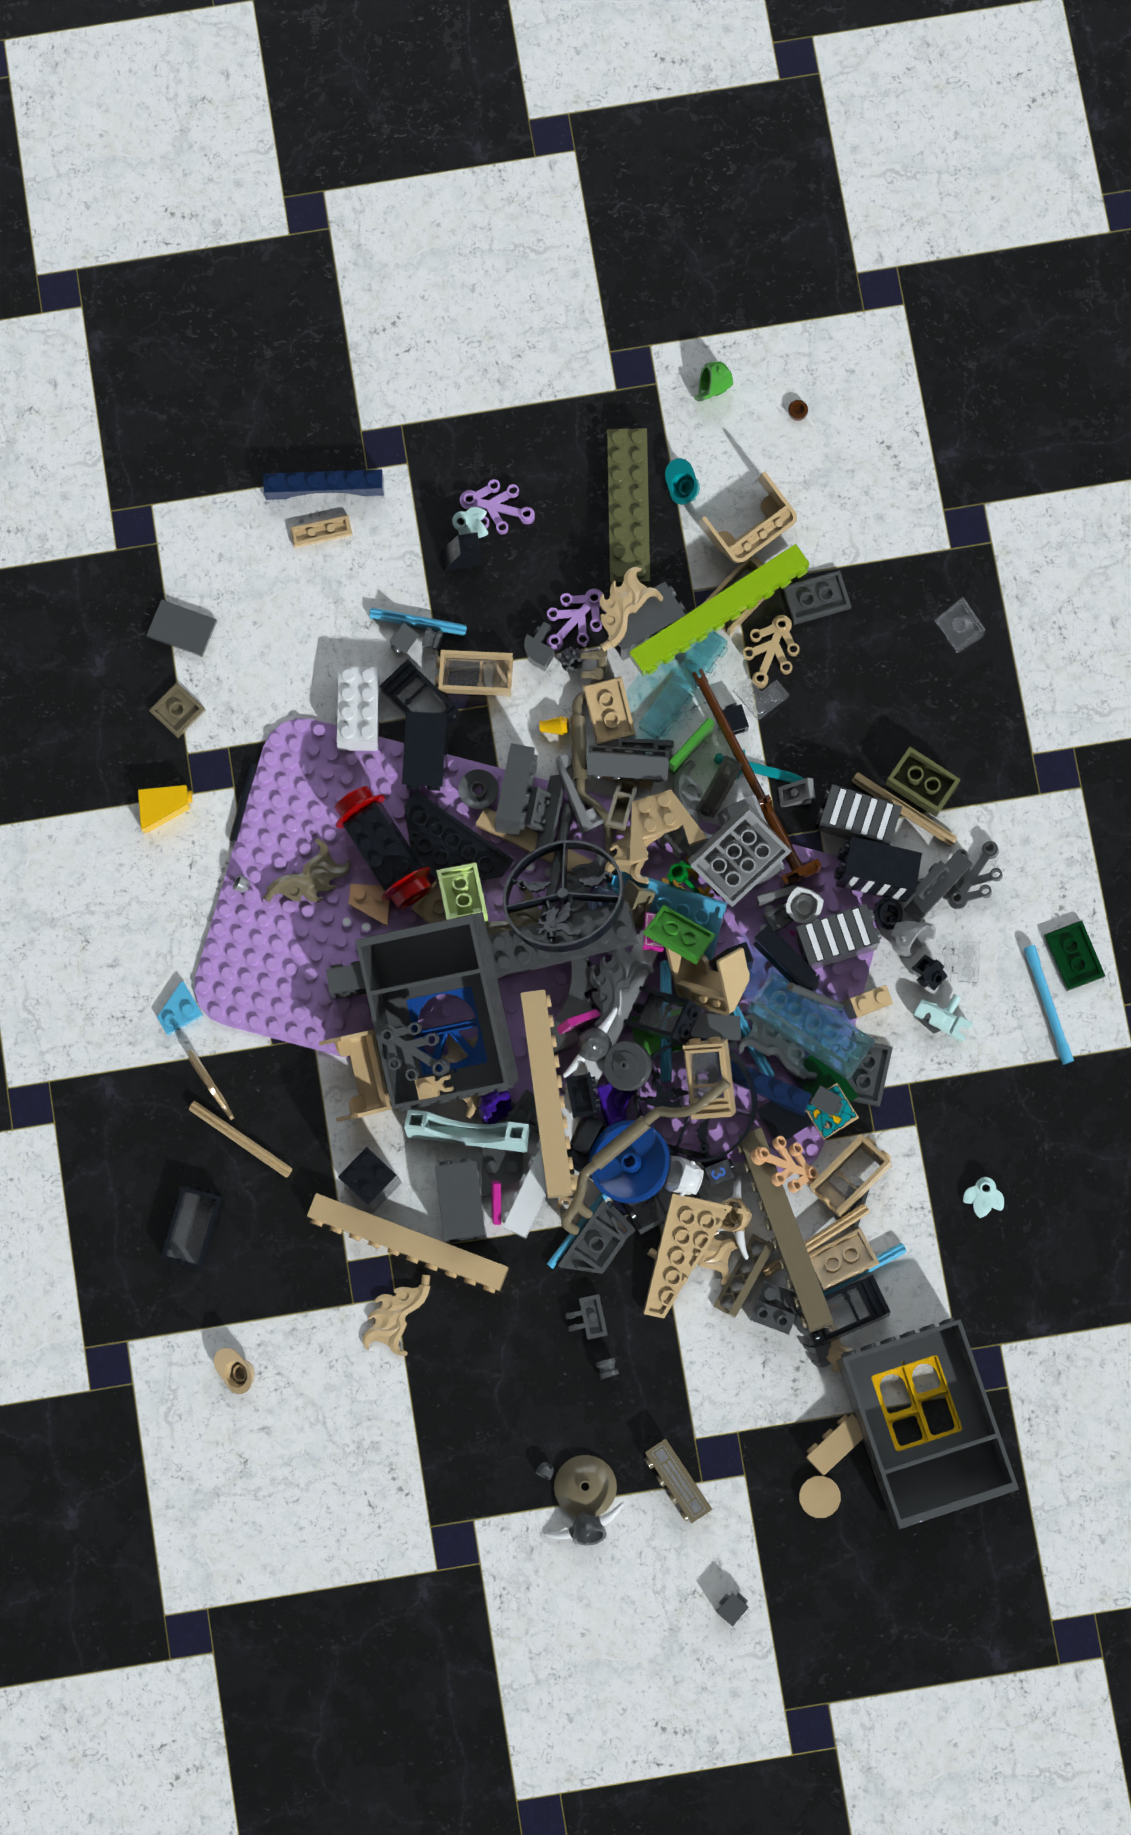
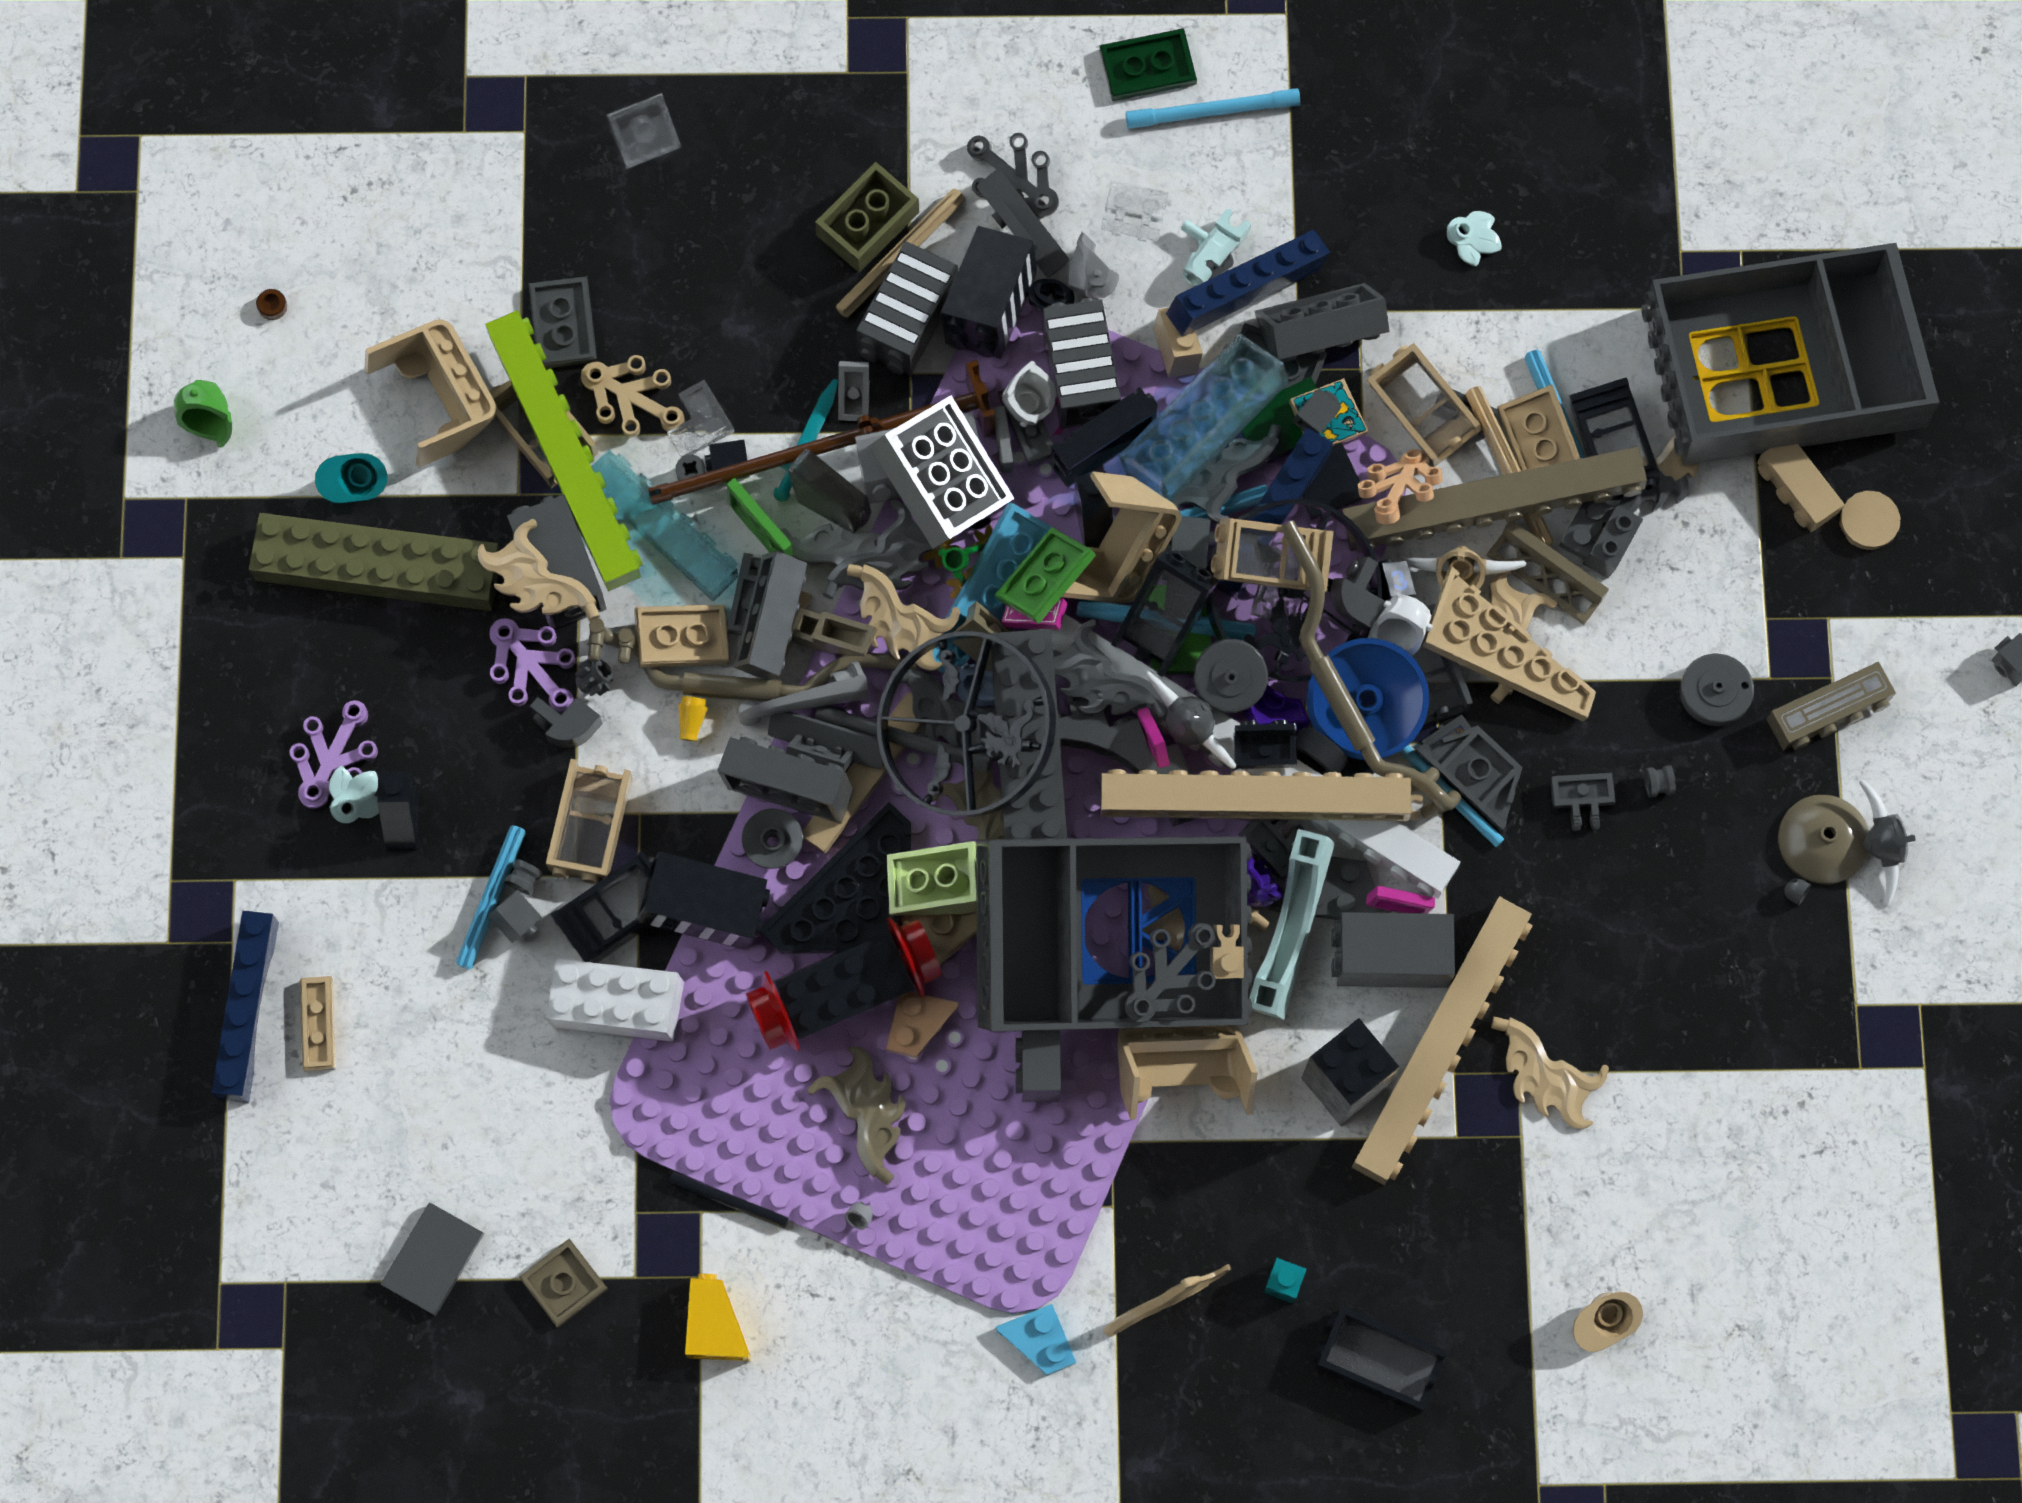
camera: 90 degrees left, 5 degrees down
tan axle [189,1101,292,1177] -> none
tan wing [629,789,707,865] -> none
dark grey bar [787,982,844,1010] -> none
black brick [911,954,948,990] -> none
none -> dark grey wheel [676,454,706,481]
none -> dark blue brick [1166,230,1330,337]
none -> dark grey slope [1255,283,1390,361]
none -> teal brick [1264,1258,1307,1304]
none -> dark grey brick [1331,557,1385,628]
none -> dark grey wheel [1679,653,1754,726]

